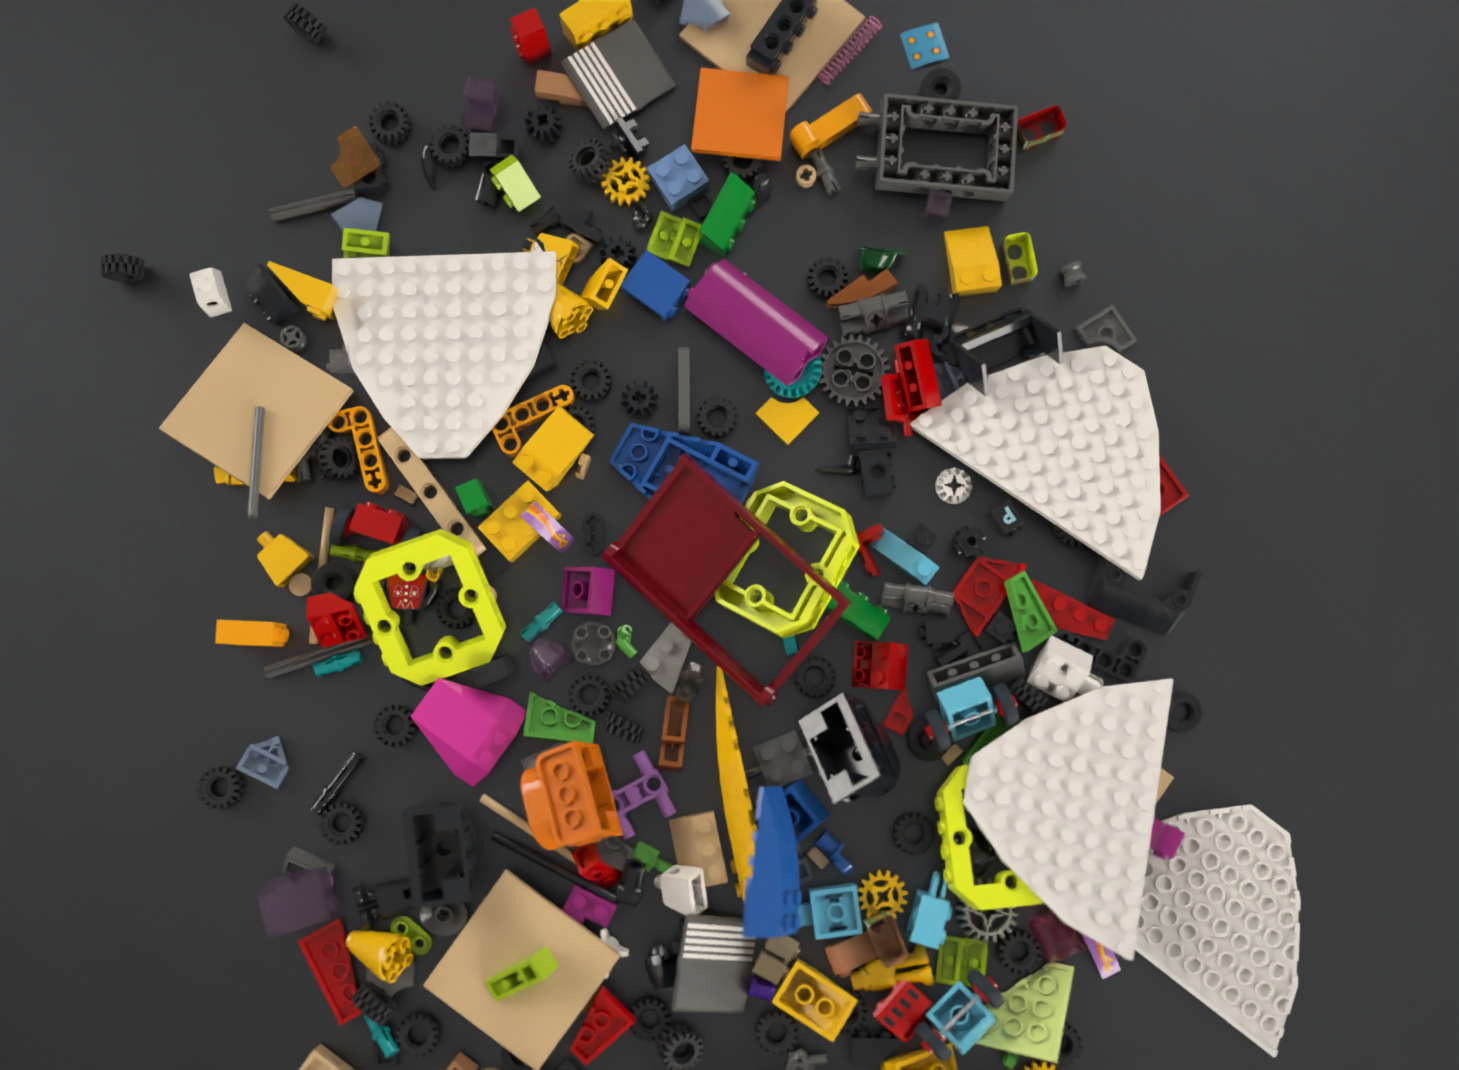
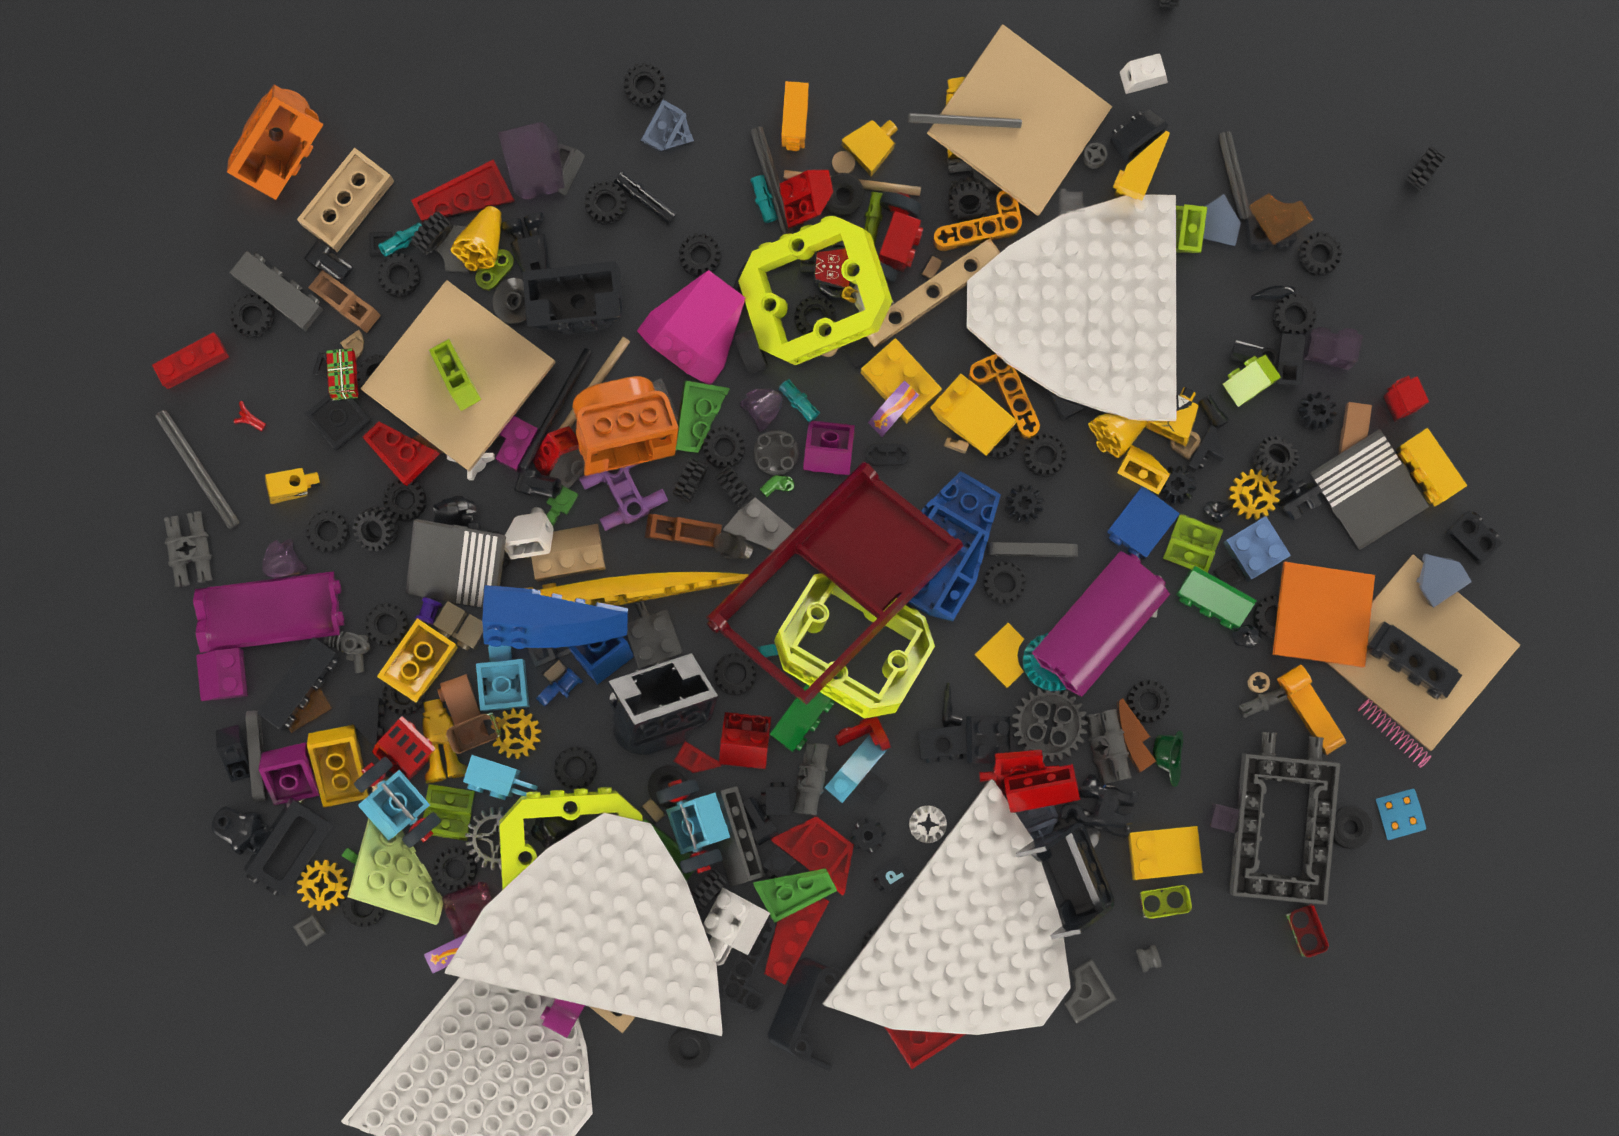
camera: 90 degrees right, 0 degrees up
green brick [455,478,494,519] -> none

